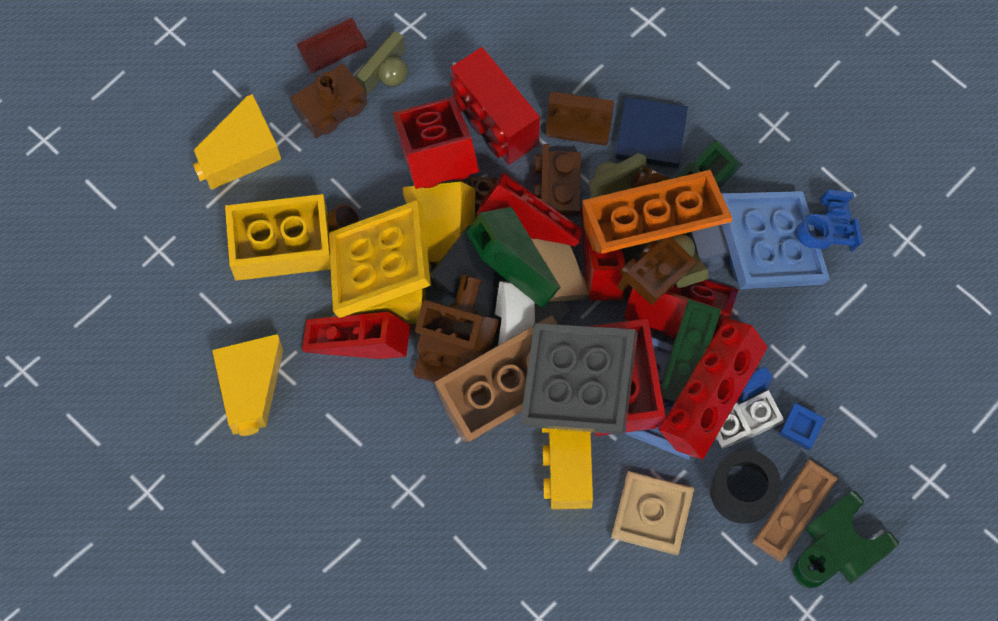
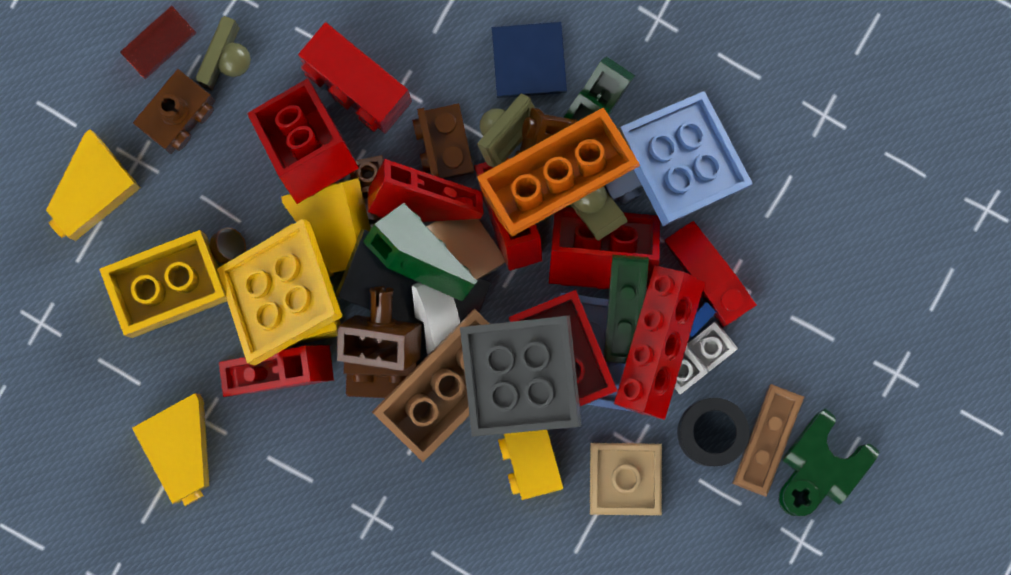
camera: 10 degrees left, 15 degrees up
reddish brown bracket [545,91,614,146] -> none
reddish brown bracket [617,237,697,305] -> none
blue plate [778,403,826,450] -> none
blue piece [796,189,863,252] -> none
none -> red slope [664,221,757,328]

